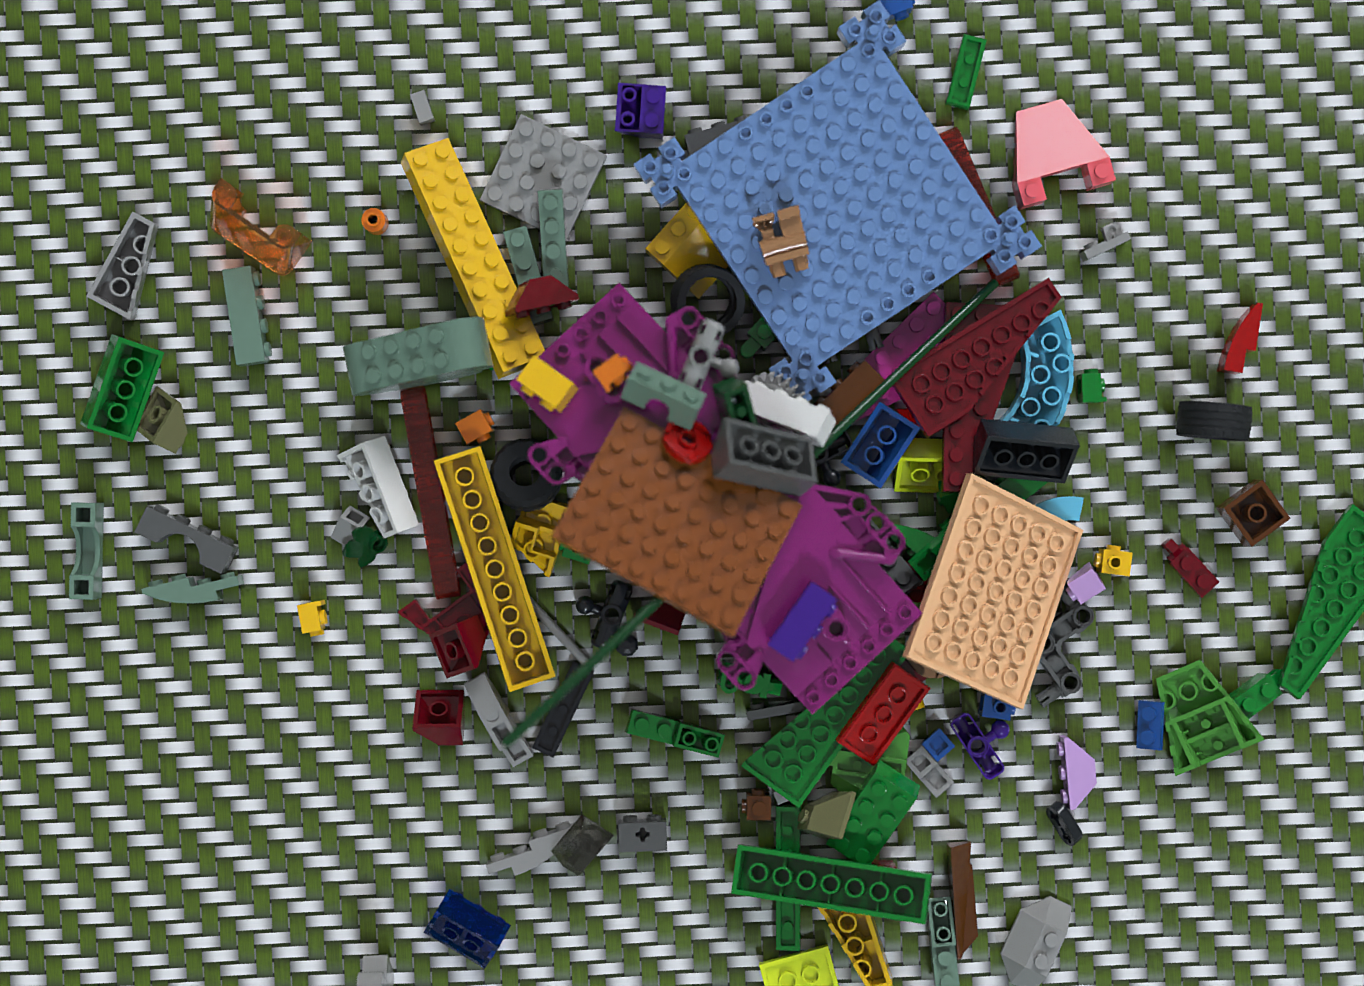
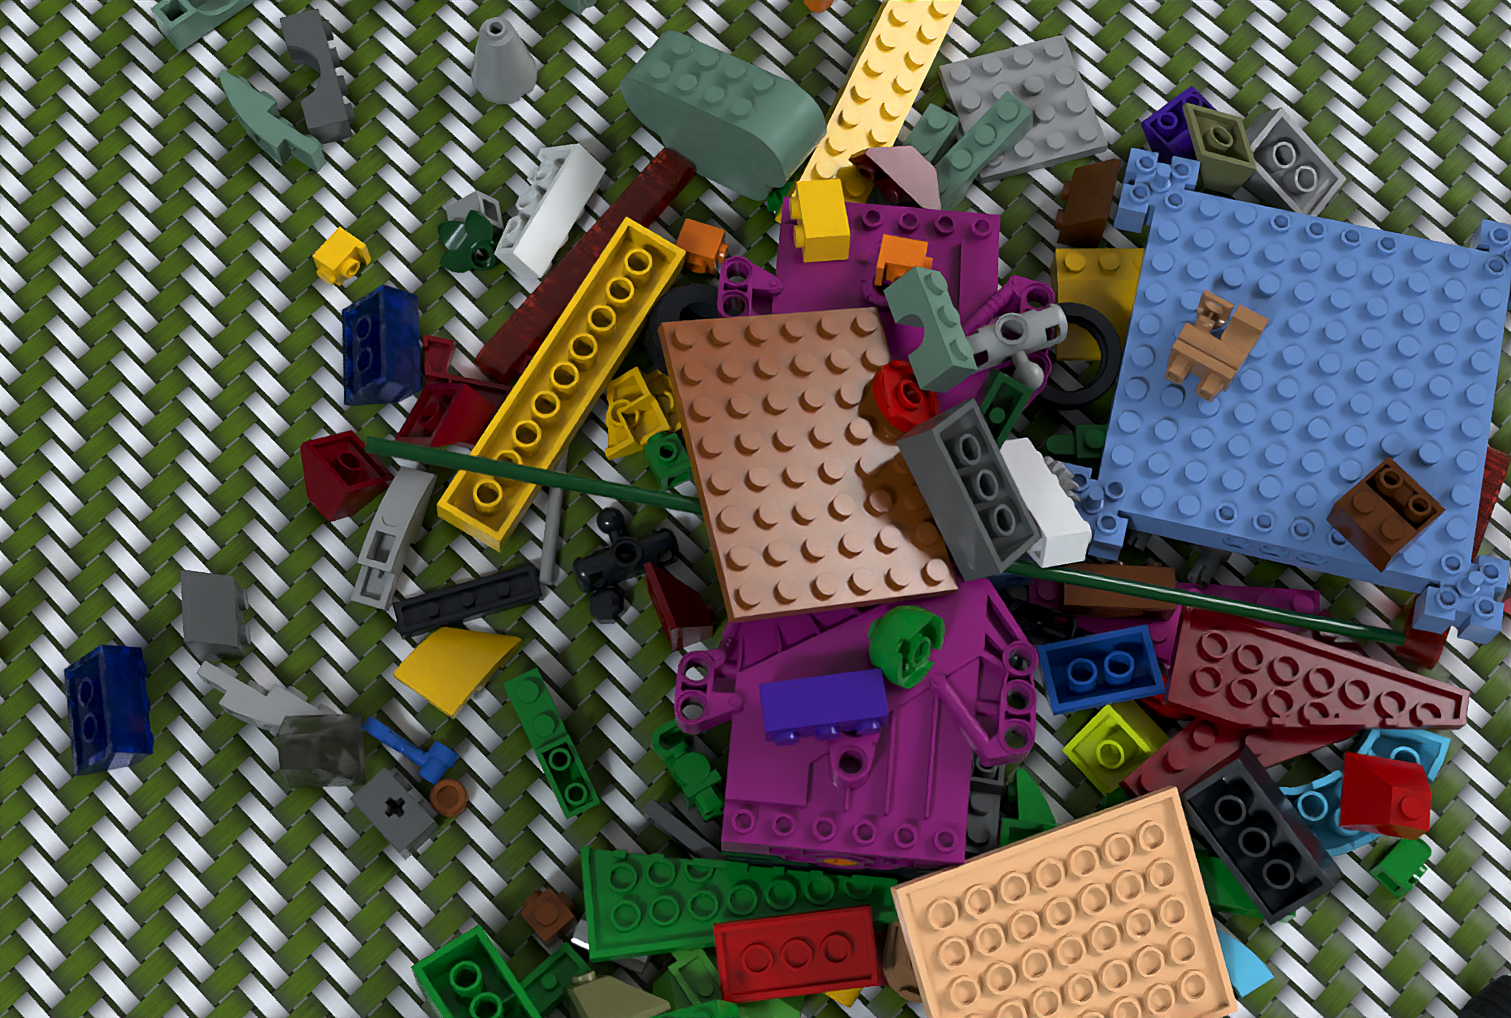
camera: 45 degrees right, 20 degrees down
none -> dark grey slope [180,570,251,663]
none -> clear blue slope [342,284,422,406]
none -> blue brick [362,716,460,785]
none -> yellow slope [393,626,522,720]
none -> dark orange tile [429,779,469,818]
none -> light grey cone [471,17,537,104]
none -> green cylinder [868,605,945,689]
none -> reddish brown slope [1053,159,1121,249]
none -> olive slope [1182,102,1257,195]
none -> light grey slope [1242,107,1347,217]
none -> reddish brown slope [1326,457,1446,573]
none -> red slope [1338,751,1432,840]

